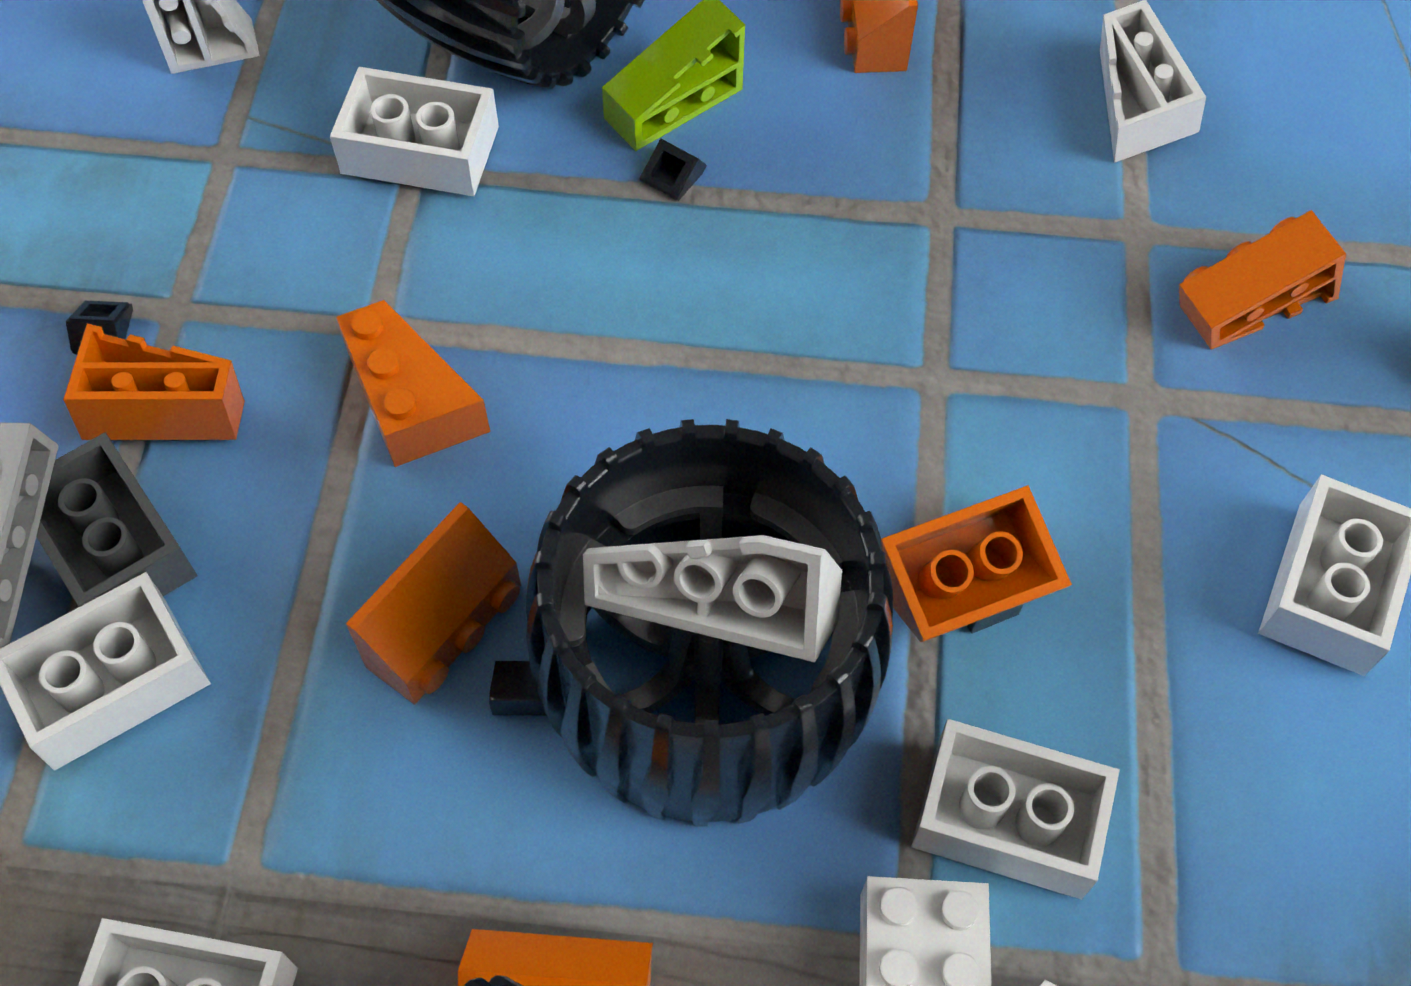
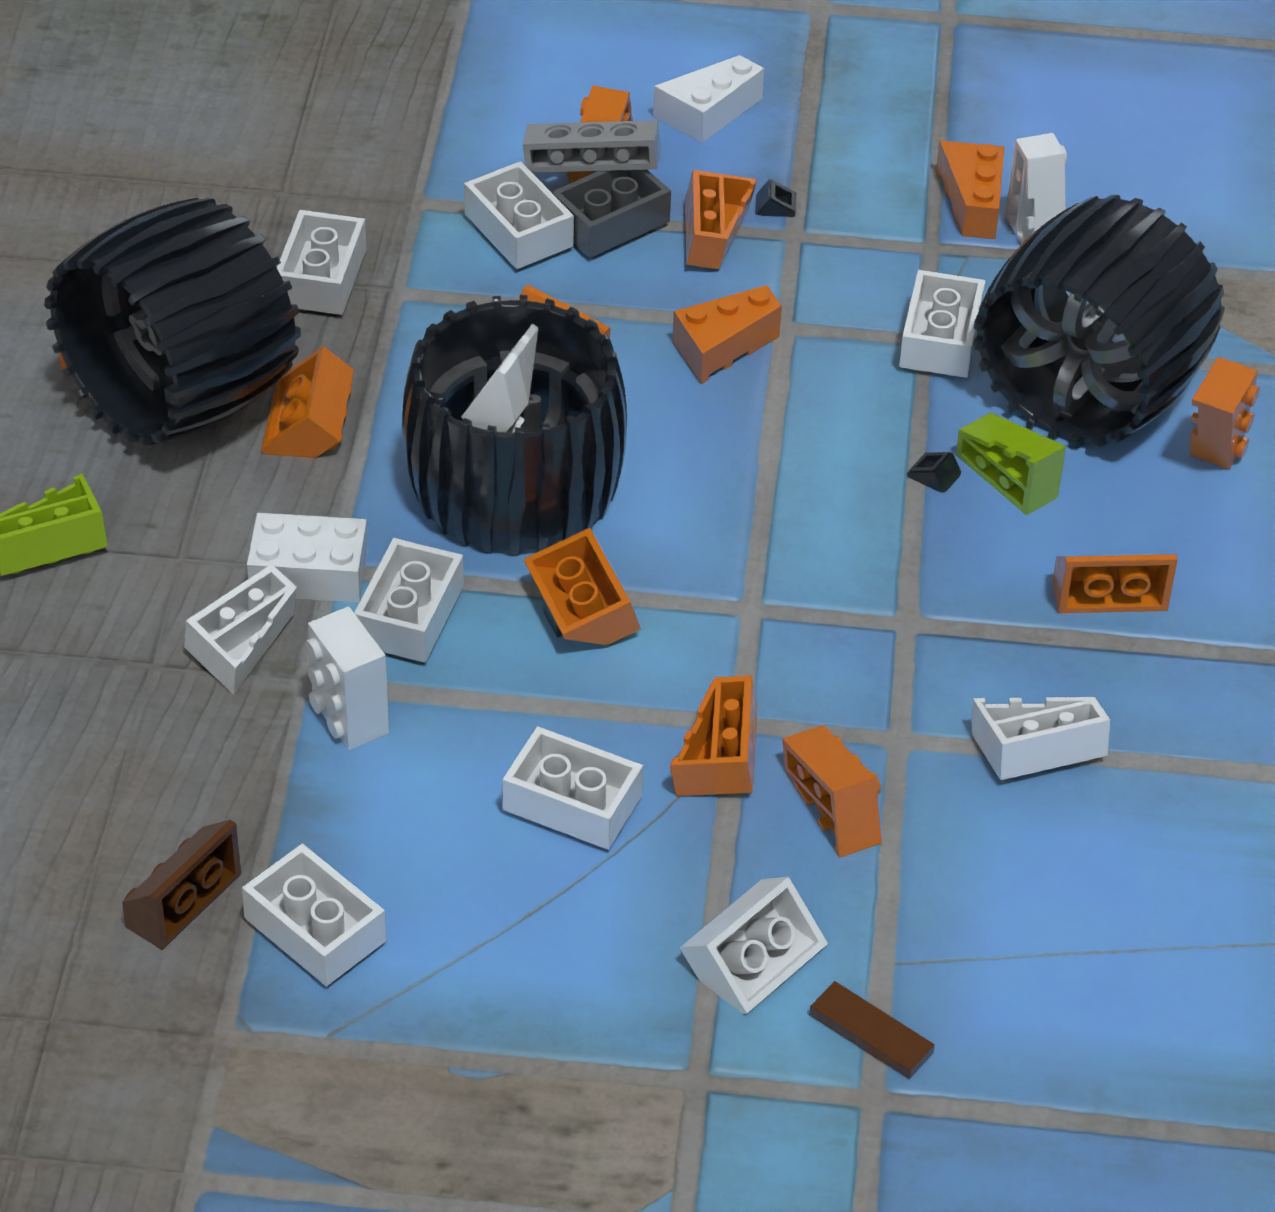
camera: 90 degrees right, 15 degrees down
none -> white brick [305,606,389,750]
none -> orange wedge [670,675,758,796]
none -> orange wedge [936,140,1005,239]

